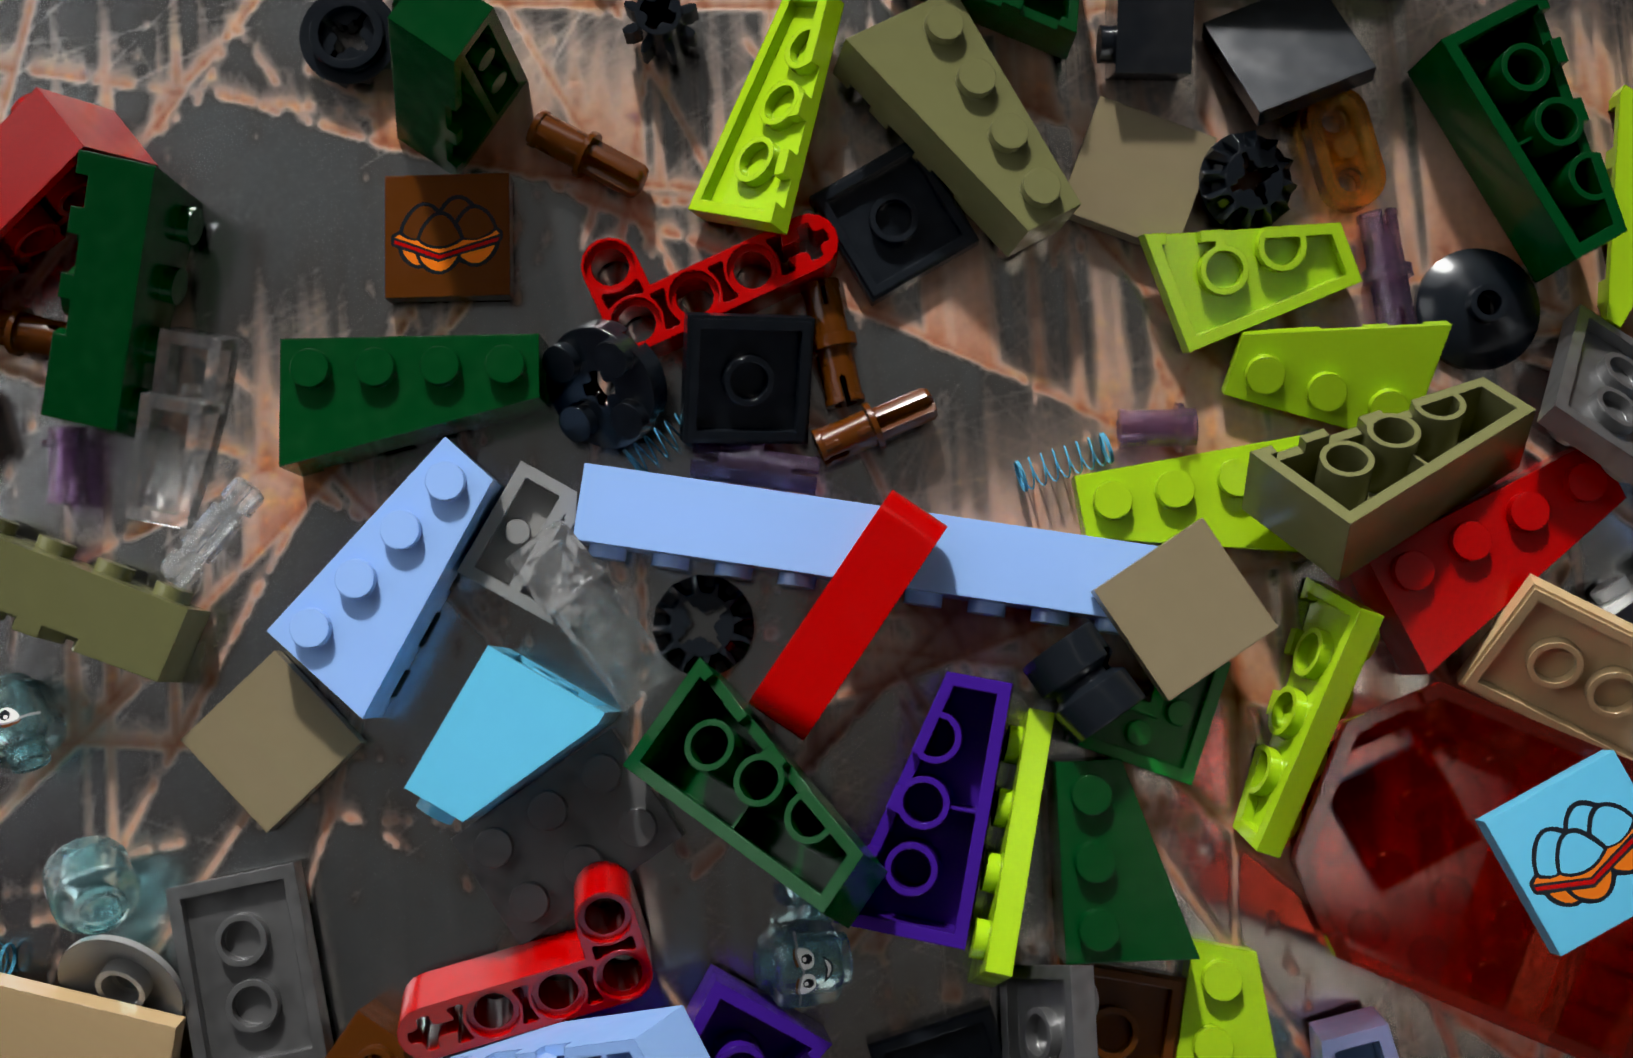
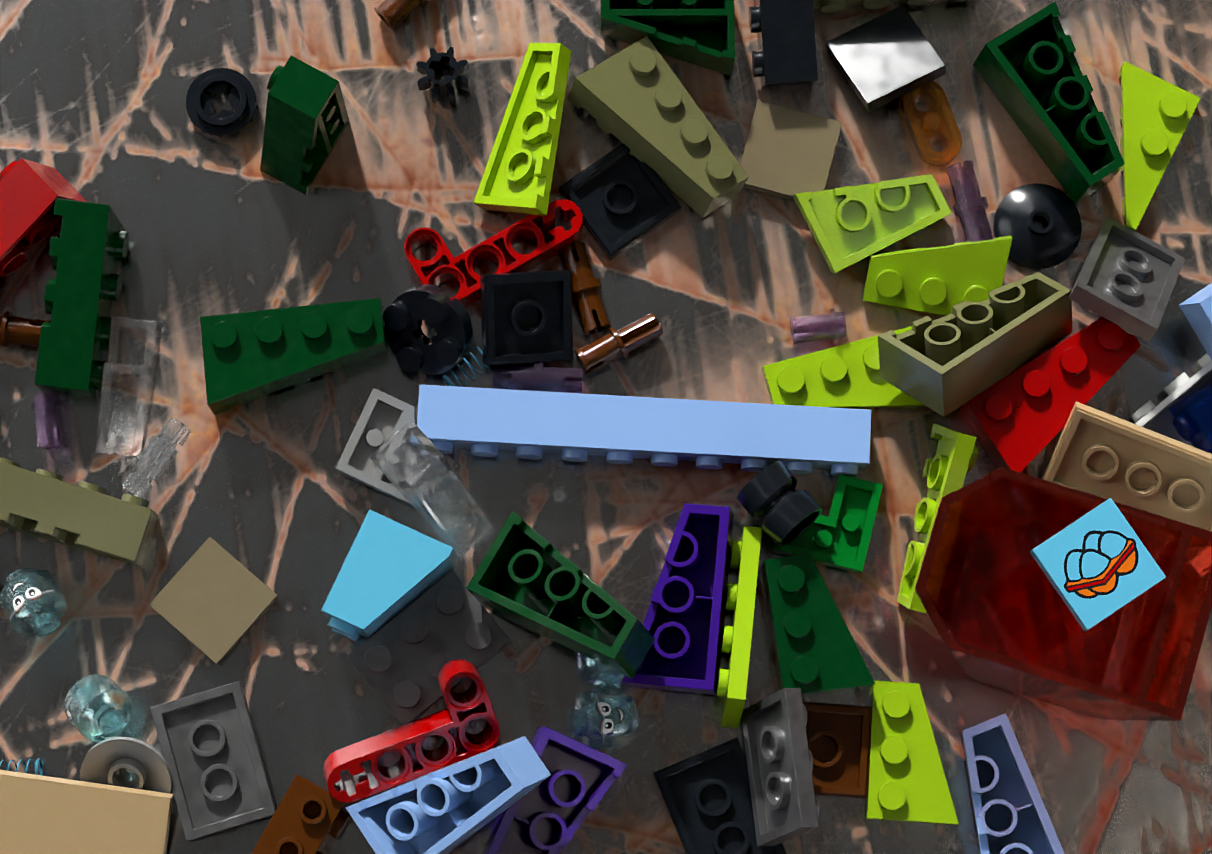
camera: 10 degrees left, 5 degrees down
light blue wedge [267,437,505,719] -> none
reddish brown tile [385,173,514,303] -> none
reddish brown axle [526,109,649,198] -> none
black gear [652,575,754,674] -> none
red beam [748,490,948,741] -> none
medium azure piece [1014,432,1114,492] -> none
dark tan tile [1091,518,1278,701] -> none
black gear [1199,130,1298,230] -> none

